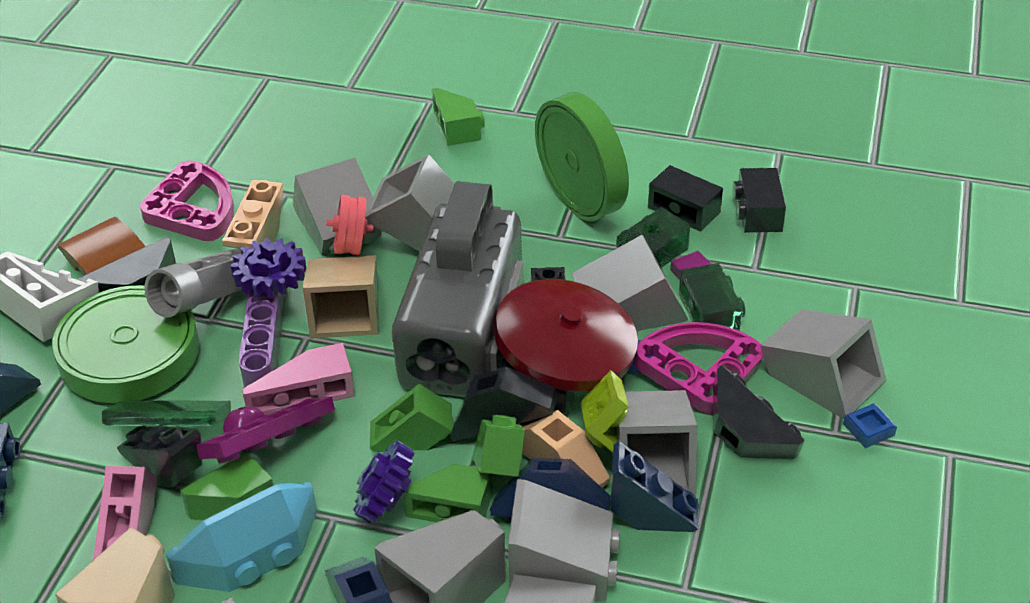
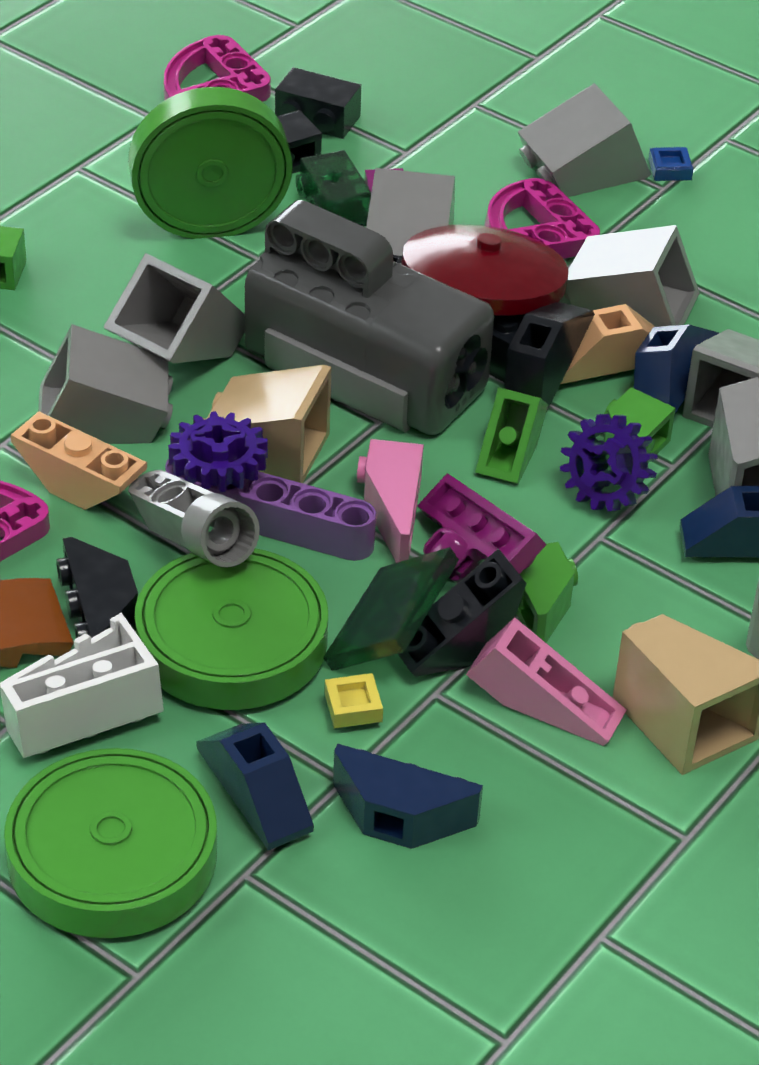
camera: 70 degrees left, 0 degrees up
medium azure wedge [166,482,317,592] -> none
coral wheel [326,194,374,256] -> none
bright green slope [473,415,525,477] -> none
lime bracket [581,370,629,452] -> none
dark blue slope [611,441,699,532] -> none
clear green brick [679,263,746,331] -> none
black slope [713,365,805,459] -> none
none -> dark pink beam [164,35,271,102]
none -> light yellow plate [324,673,383,729]

